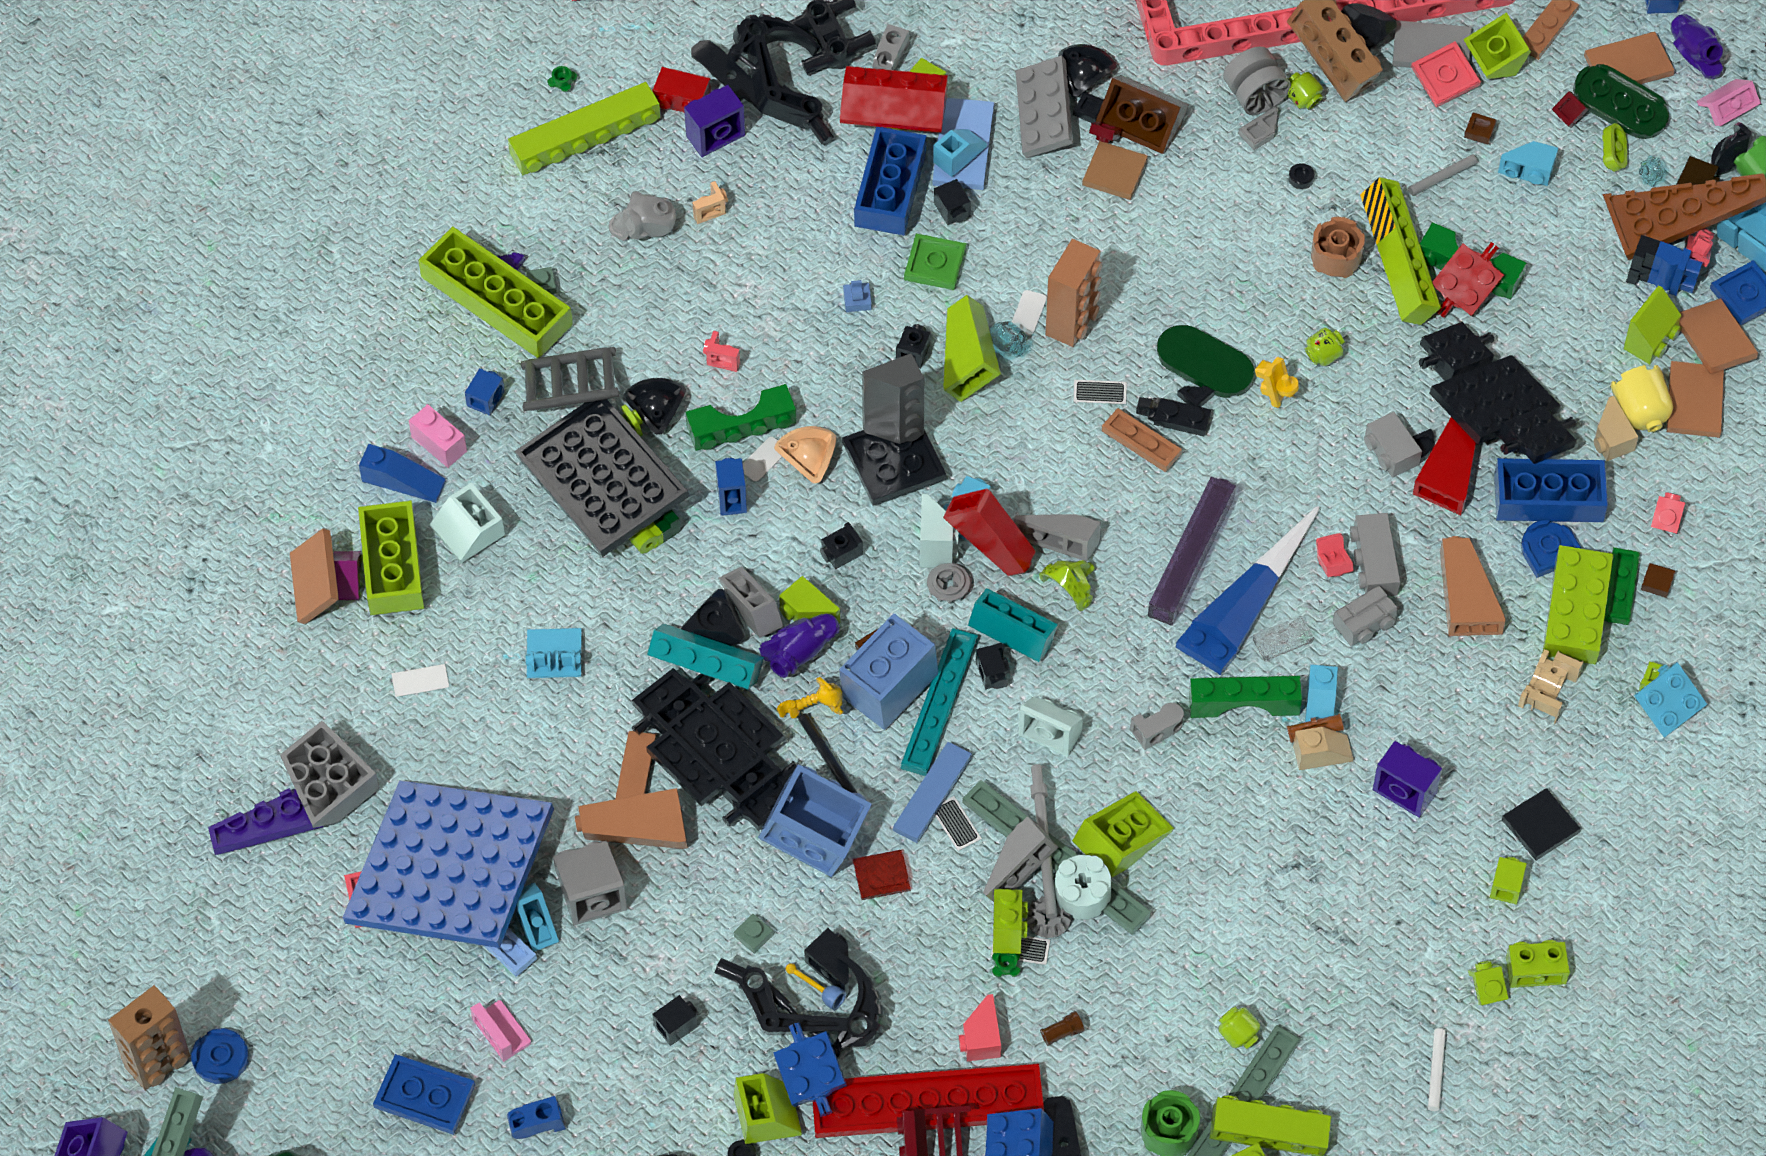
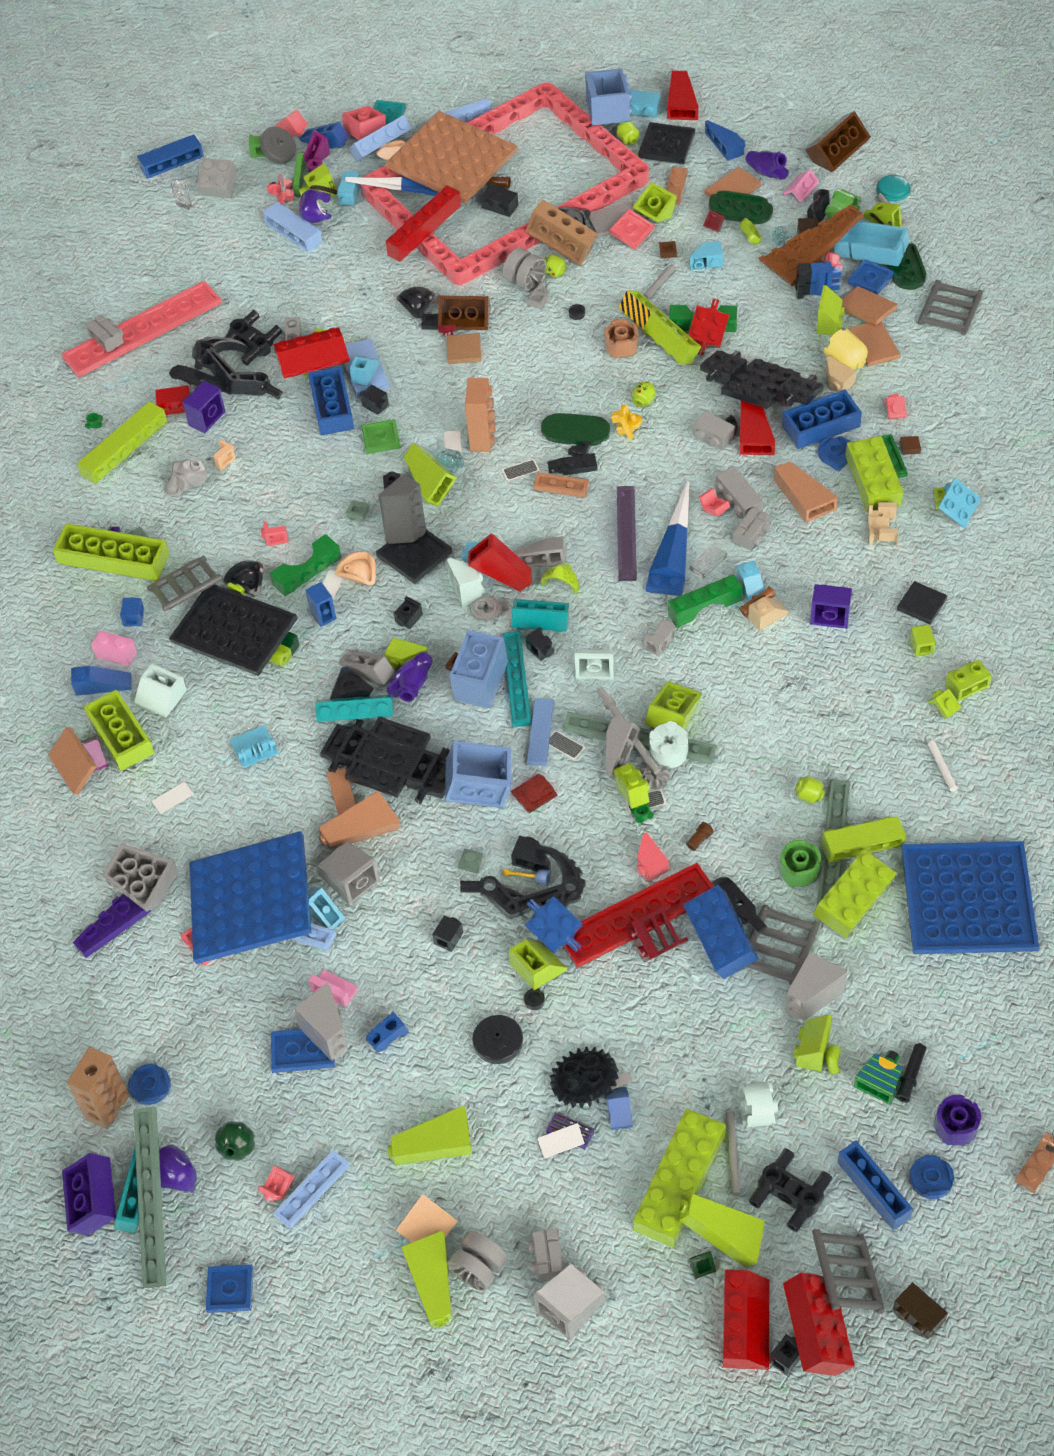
camera: 20 degrees left, 5 degrees down
yellow piece [777,677,843,719] -> none
black bar [798,713,858,793] -> none
medium blue tile [843,280,871,312] -> none
light grey plate [1015,55,1073,158] -> none
none -> light grey slope [294,983,348,1061]
none -> sand green plate [346,500,370,521]

